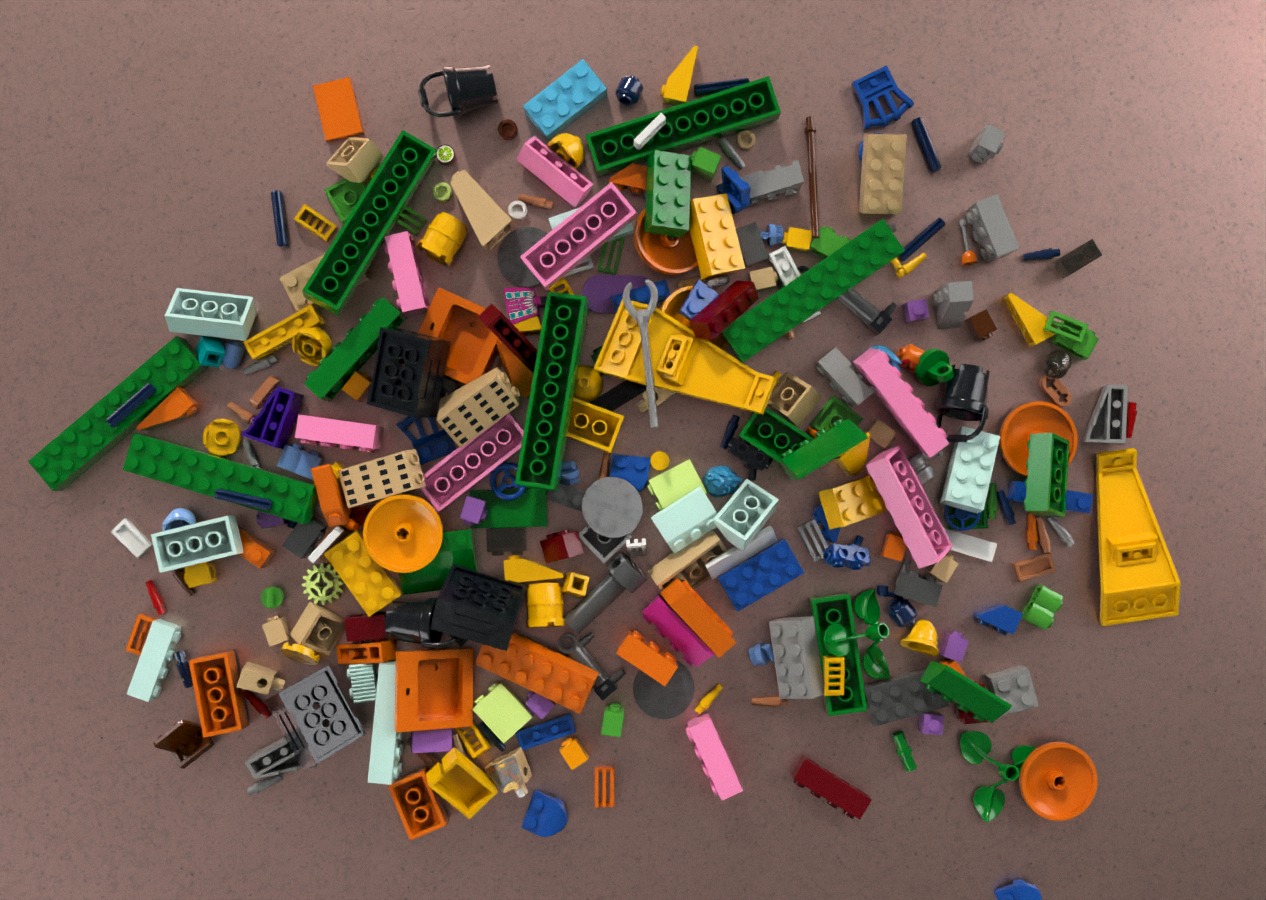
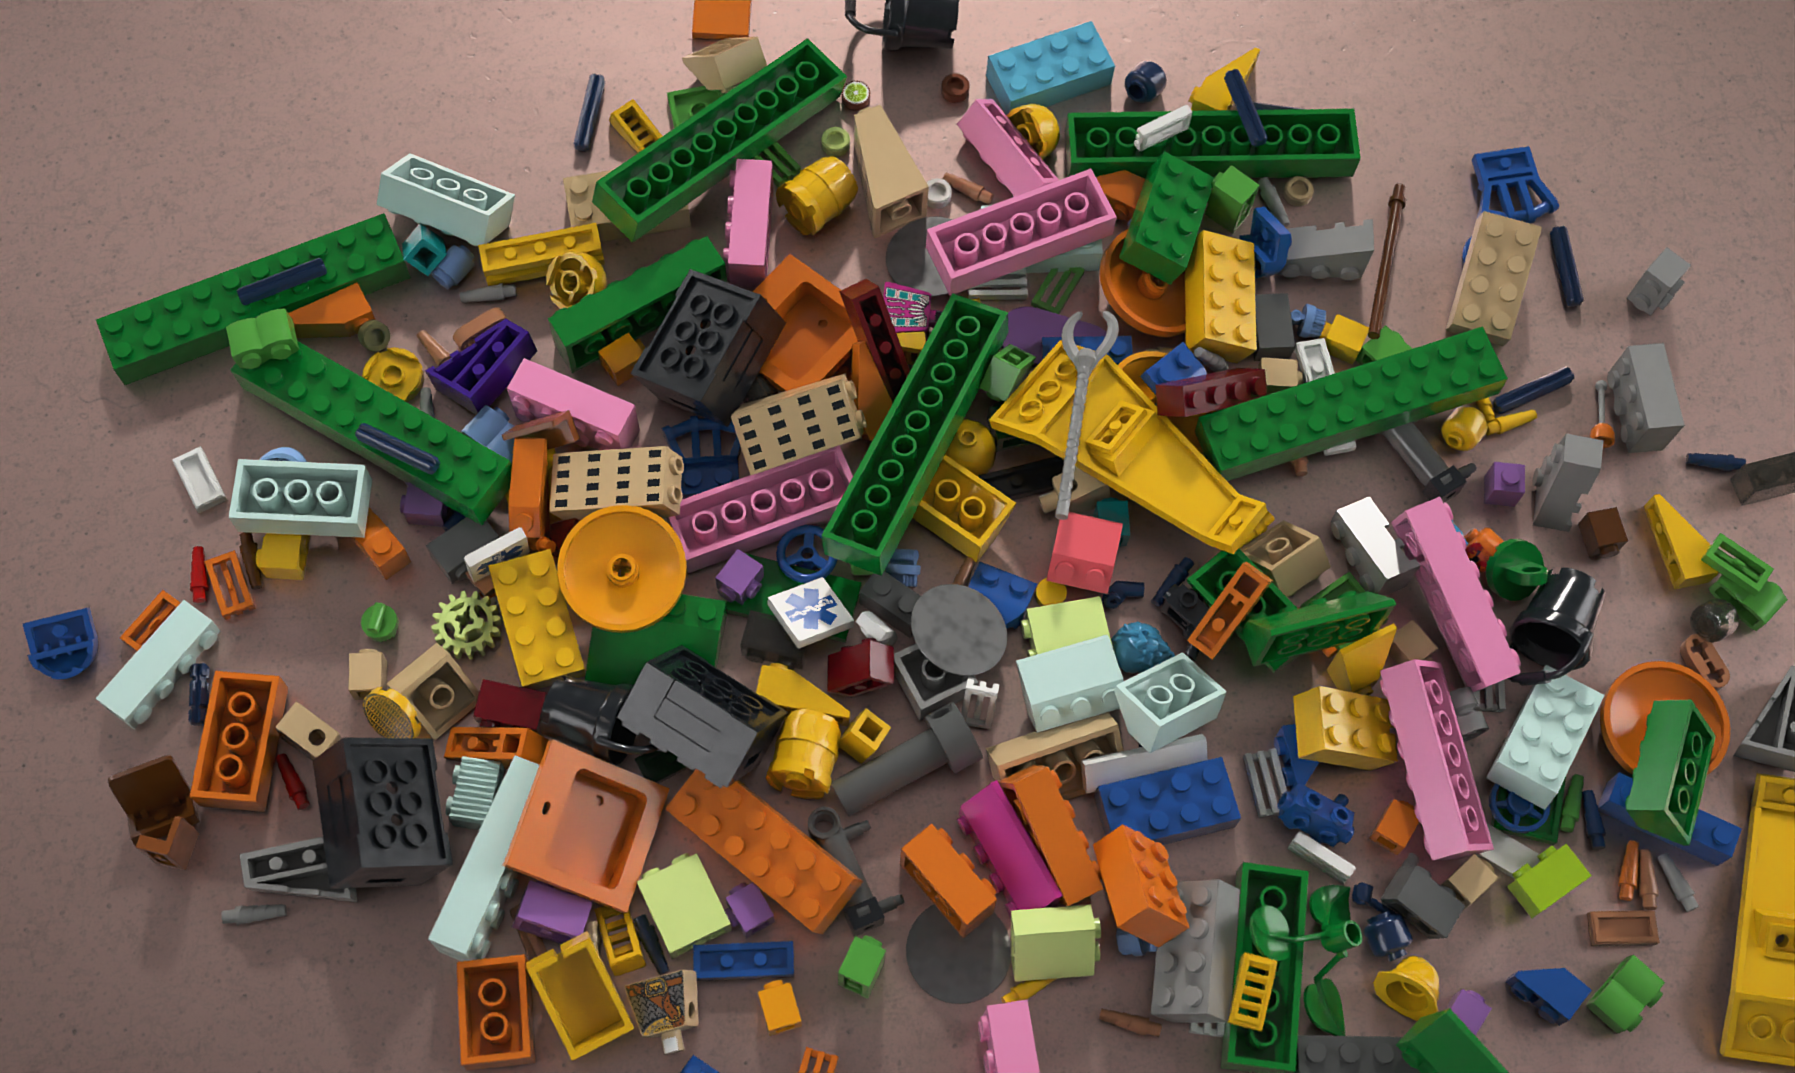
camera: 15 degrees right, 20 degrees down
none -> blue slope [22,607,99,679]
none -> dark orange panel [136,816,199,870]
none -> orange tile [204,550,256,620]
none -> bright green brick [226,309,299,369]
none -> olive tile [358,320,390,352]
none -> dark orange panel [502,410,580,450]
none -> white tile [767,577,854,649]
none -> white slope [855,611,898,646]
none -> bright green brick [979,344,1036,401]
none -> yellowish green brick [1011,904,1101,982]
none -> coral slope [1046,512,1123,594]
none -> orange brick [1093,824,1190,948]
none -> teal brick [1094,498,1130,547]
none -> dark blue arm [1102,581,1145,609]
none -> orange slope [1187,562,1273,660]
none -> dark blue axle [1224,69,1268,147]
none -> white tile [1287,832,1355,884]
none -> yellow head [1441,406,1488,451]
none -> lime brick [1507,844,1592,918]

